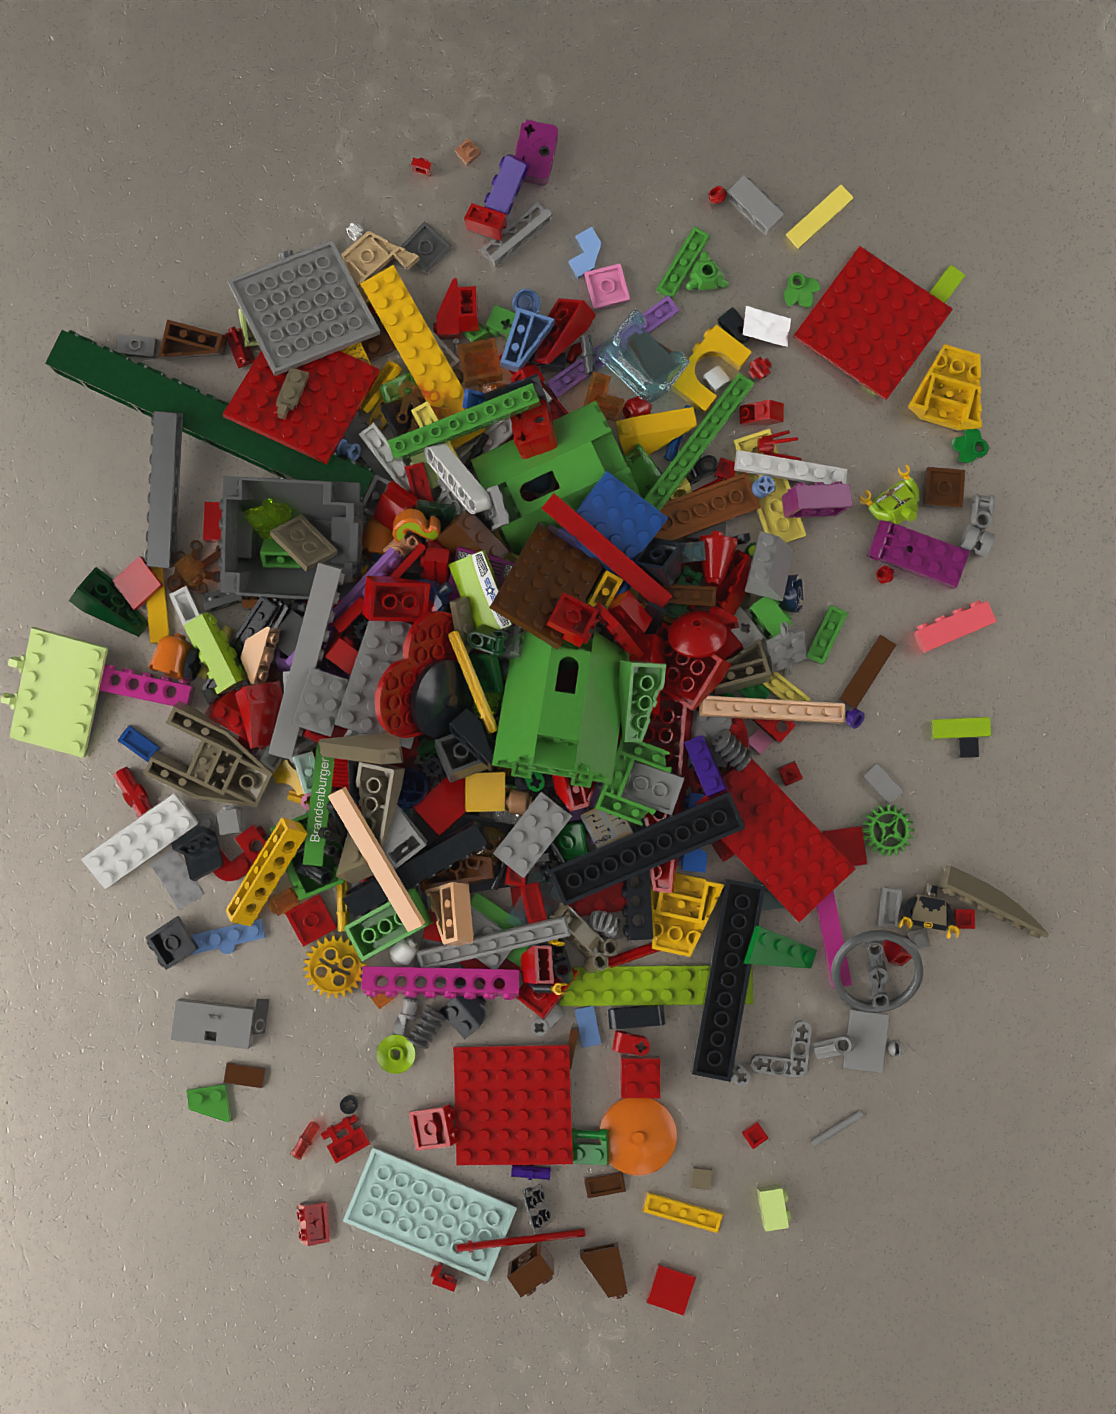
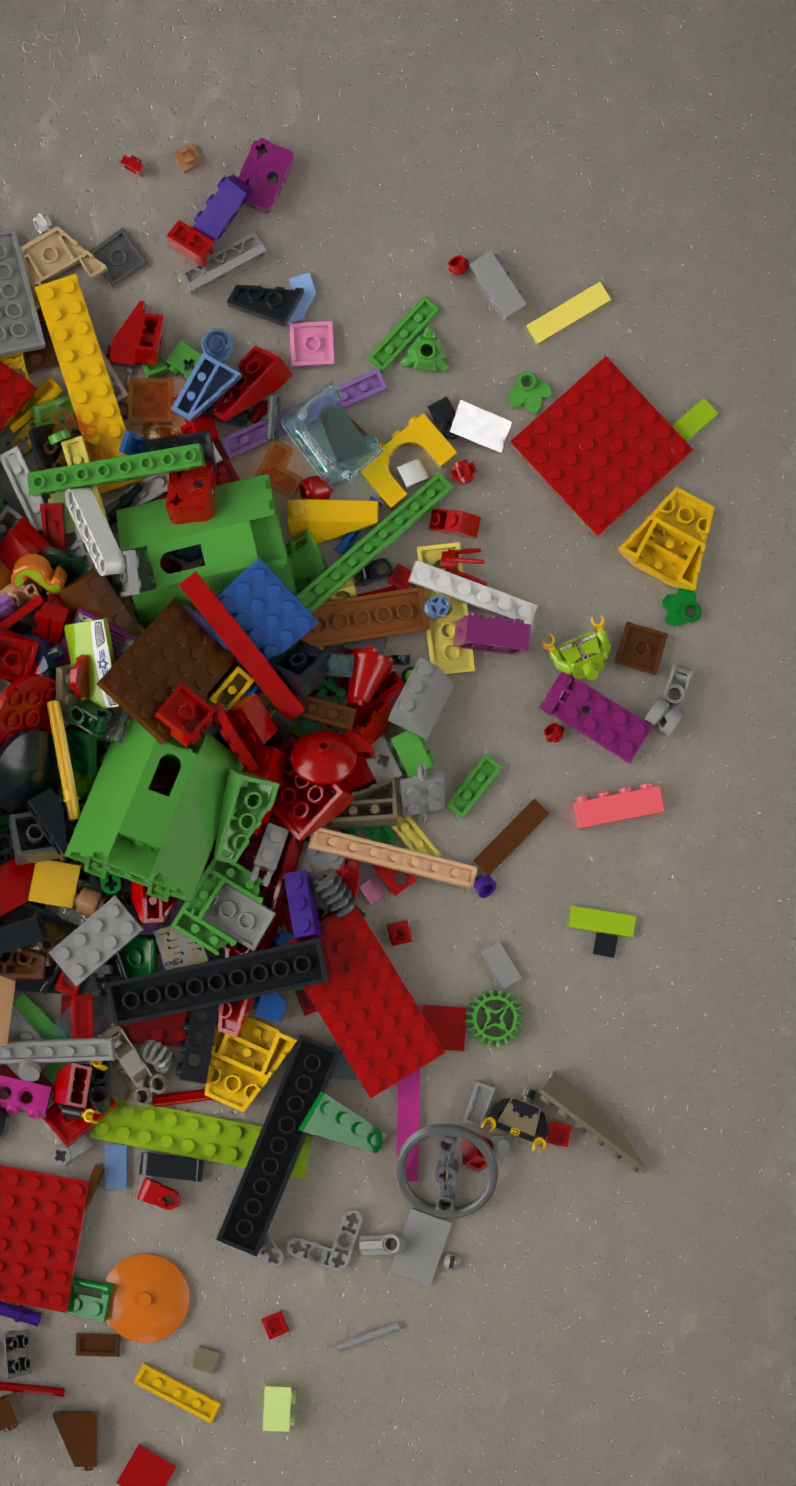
camera: 10 degrees right, 0 degrees up
red brick [620,1055,660,1098] -> none
dark blue cylinder [778,574,804,613] -> none
none -> light grey tile [18,1061,41,1082]
none -> bright green tile [48,429,71,445]
none -> red tile [70,654,90,699]
none -> black wing [227,285,304,327]
none -> light grey hinge [250,823,289,887]

